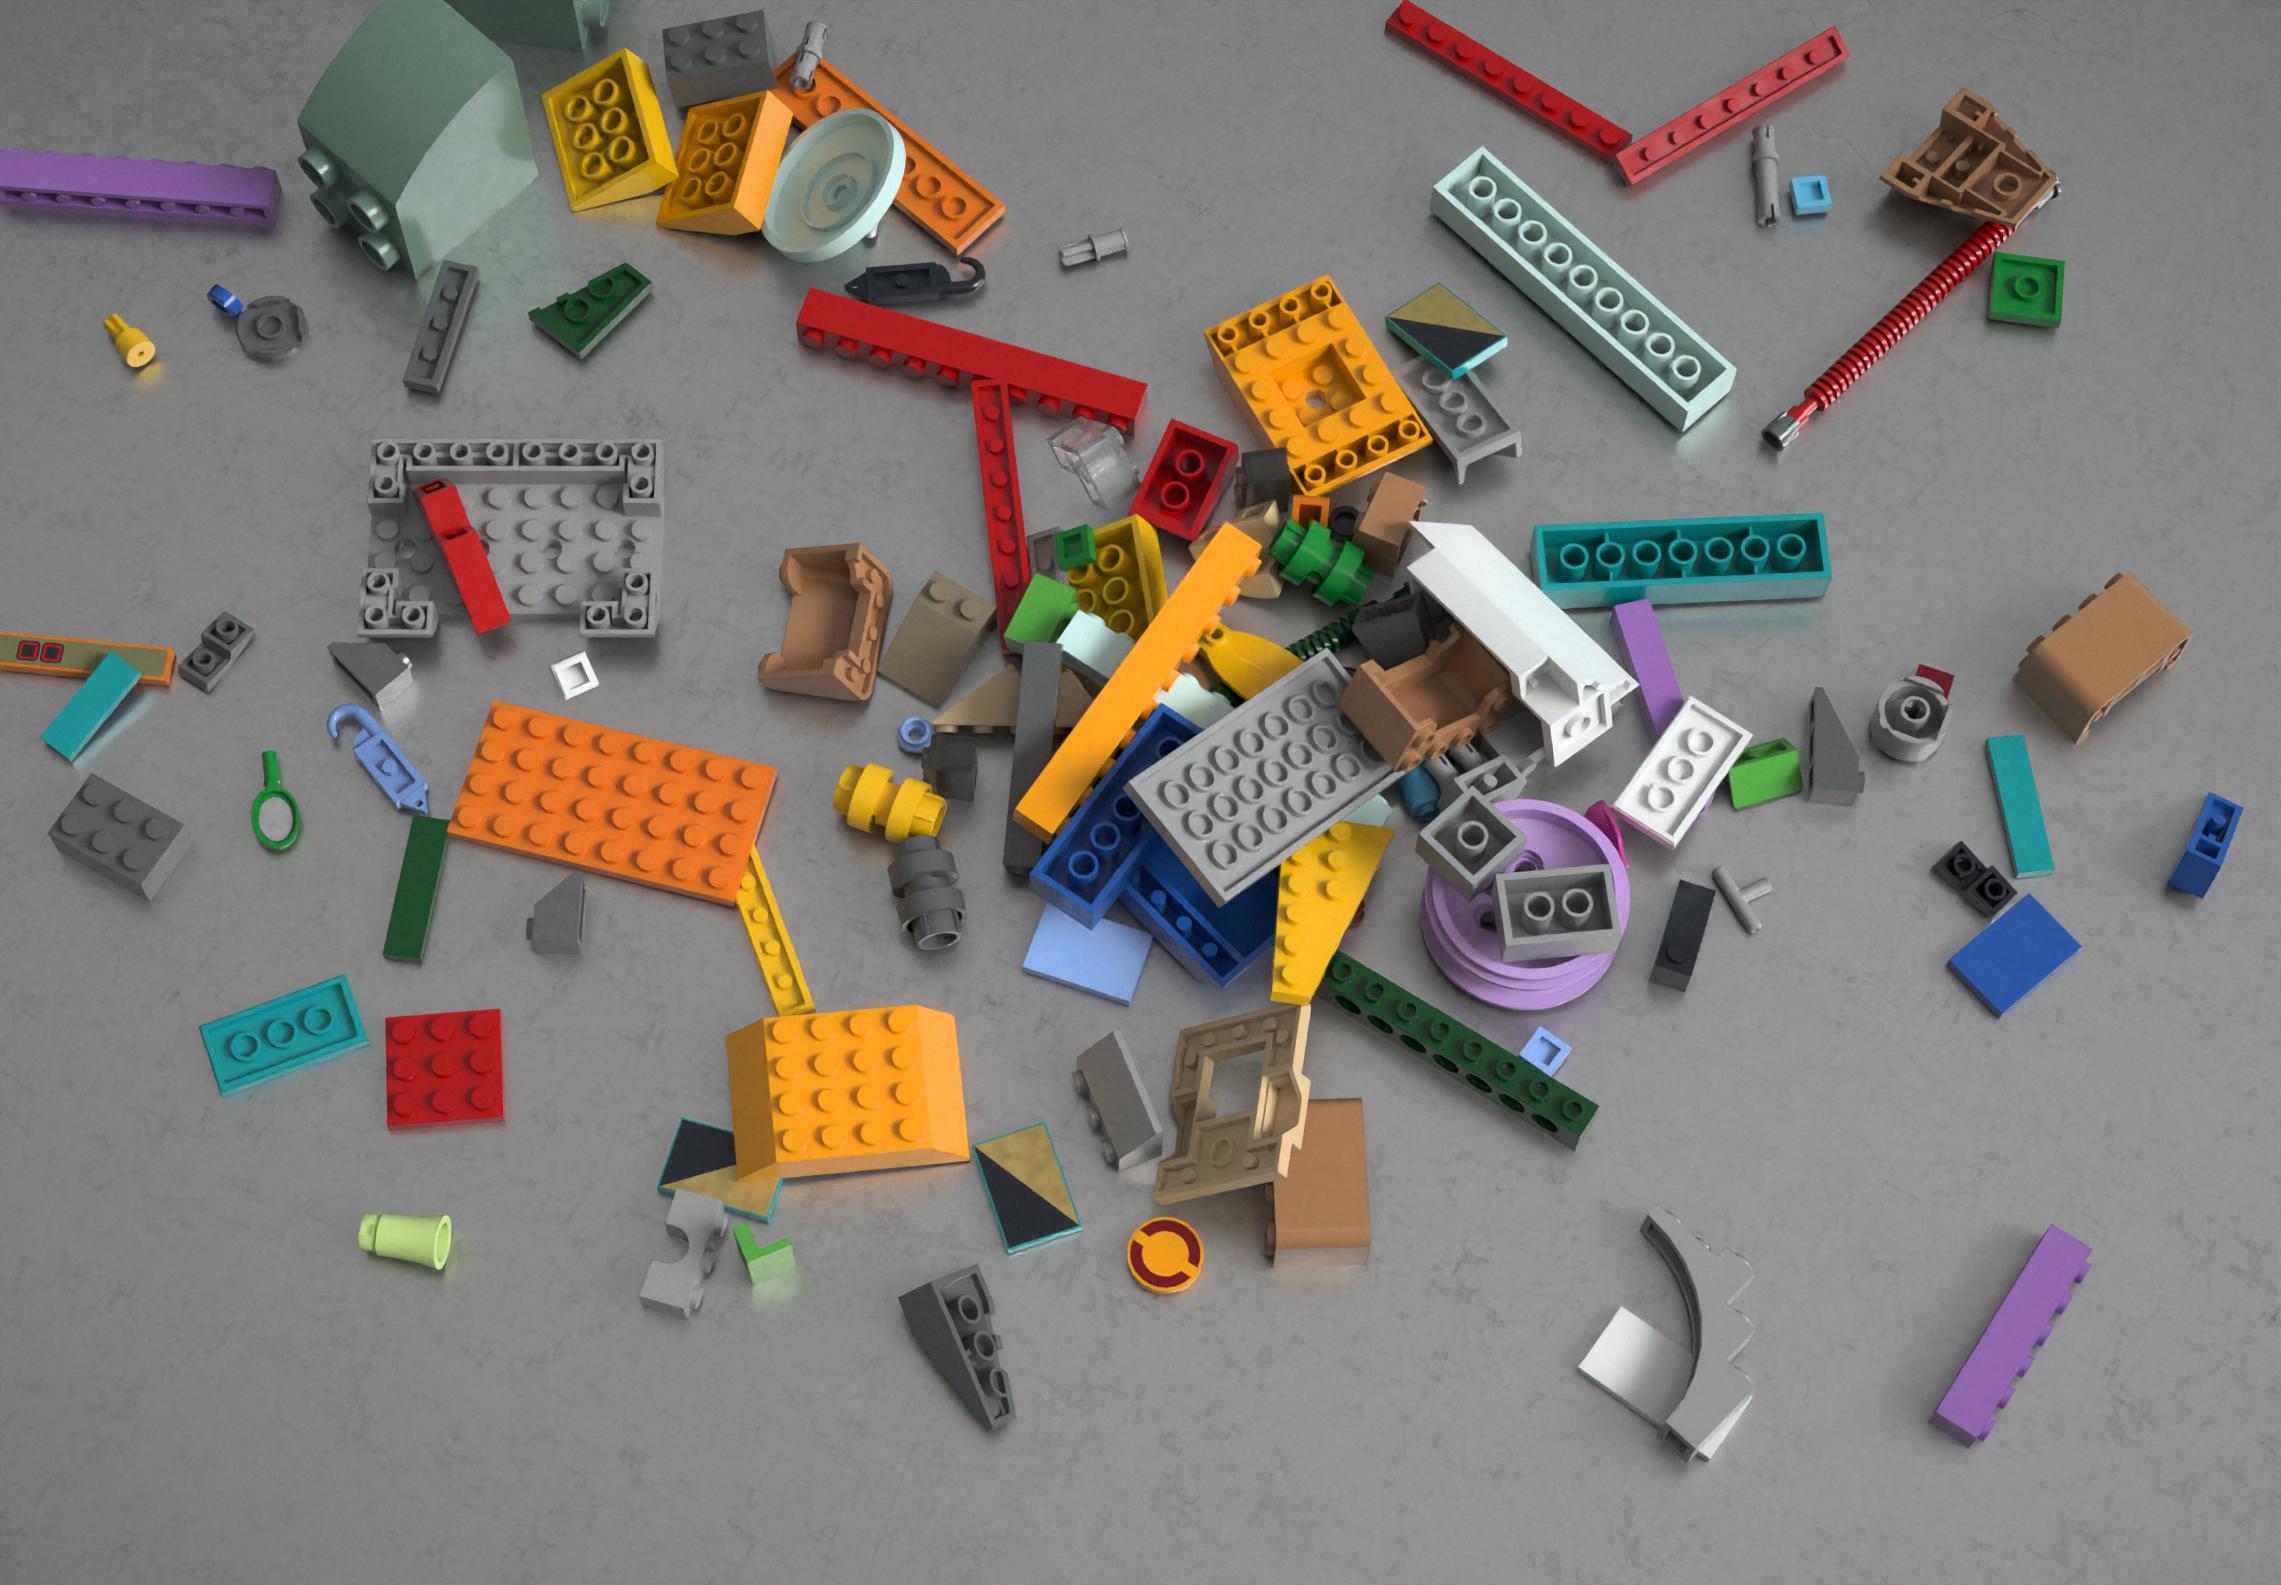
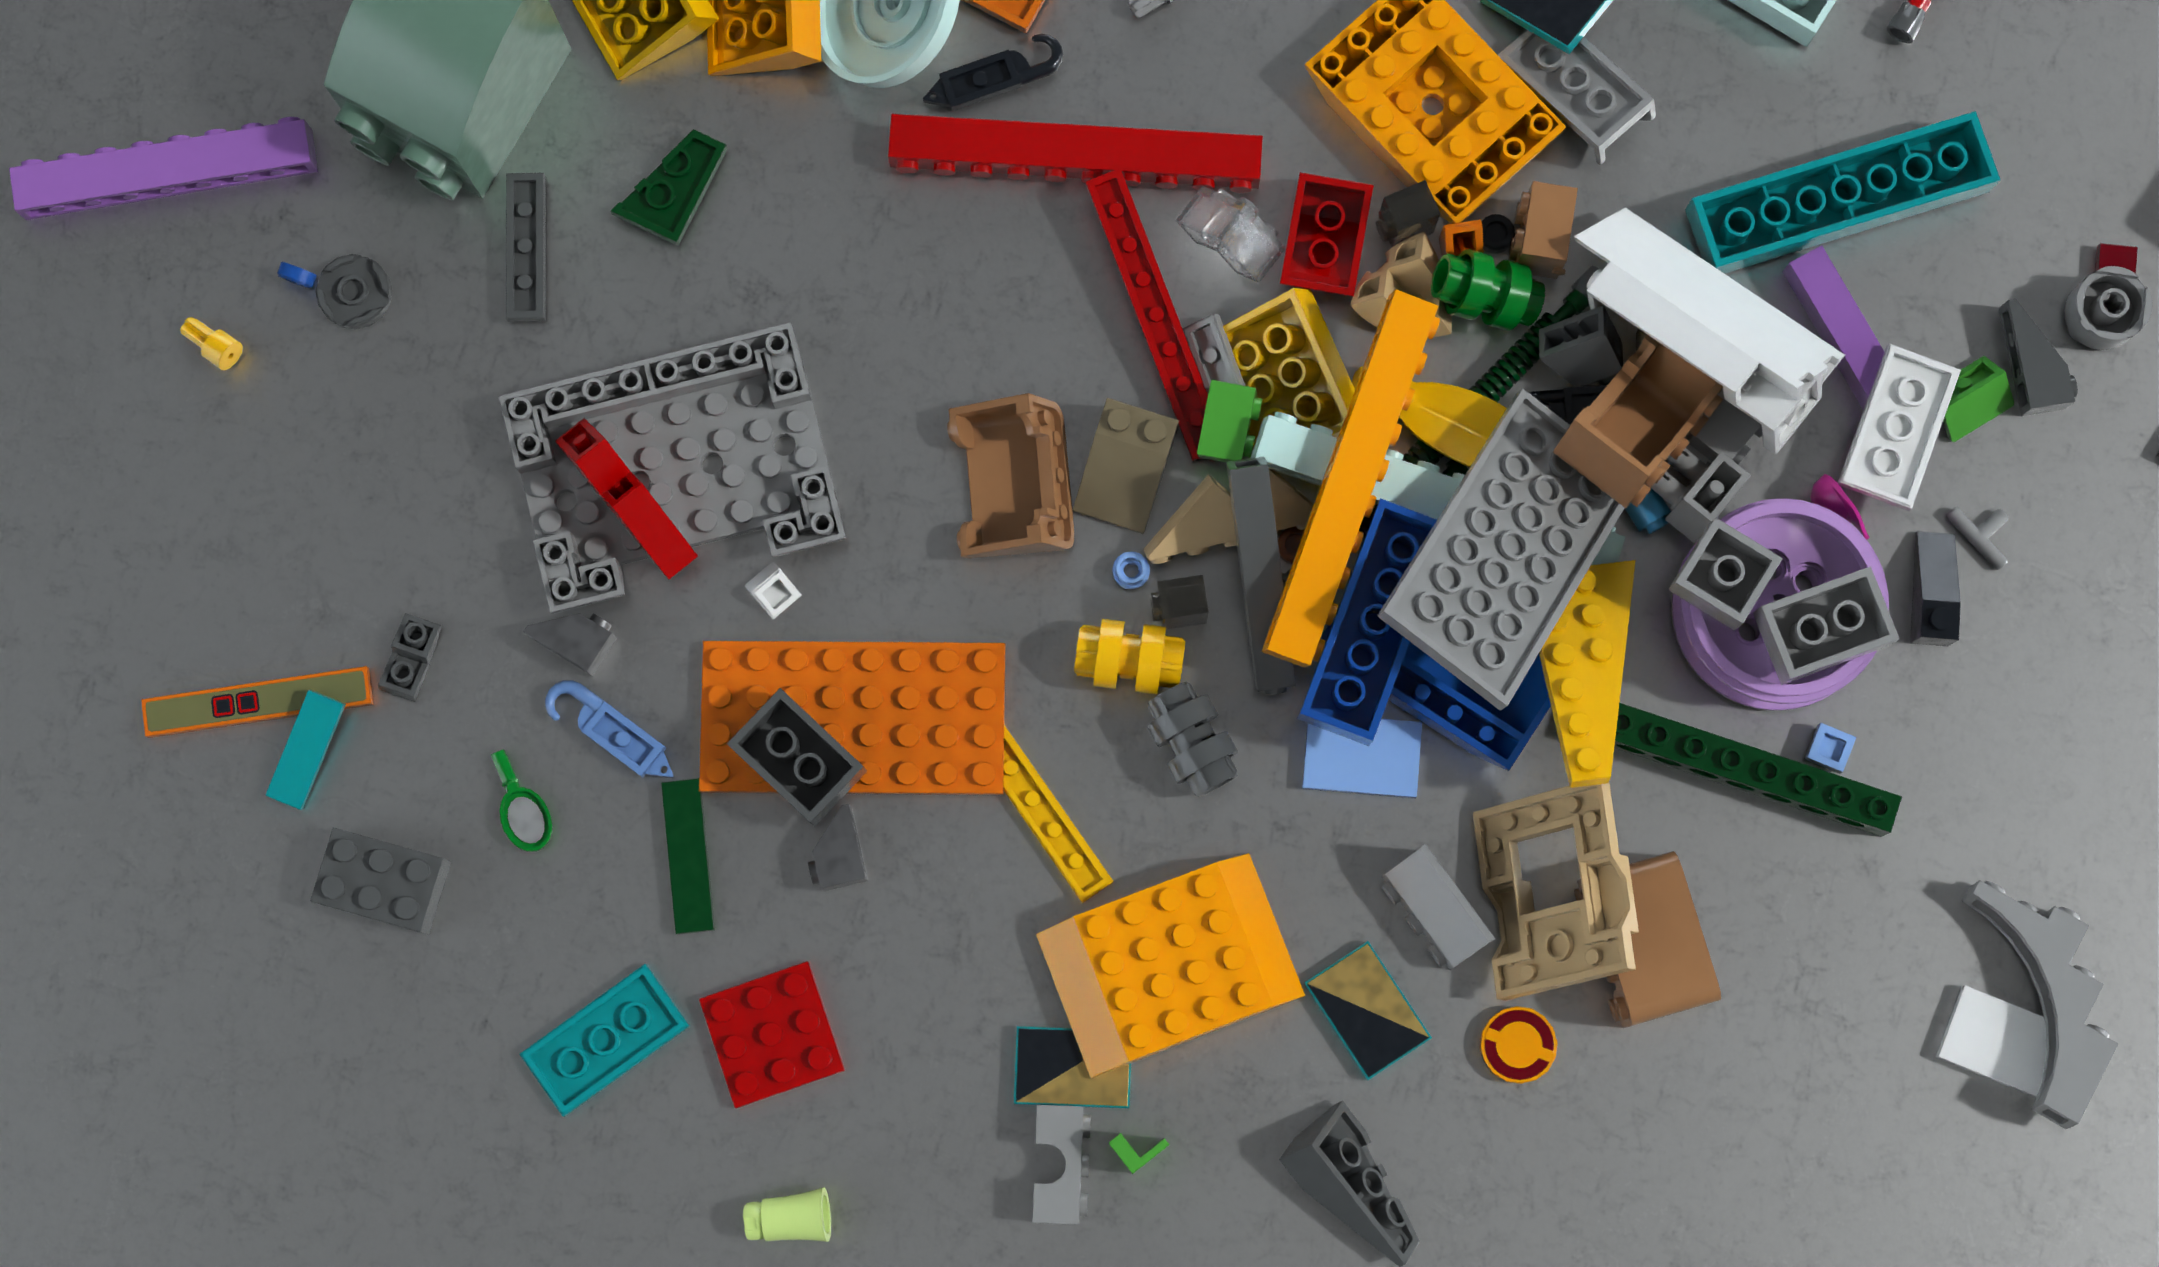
camera: 10 degrees left, 15 degrees up
green plate [1054,524,1097,572] -> none
none -> dark grey brick [727,688,867,827]

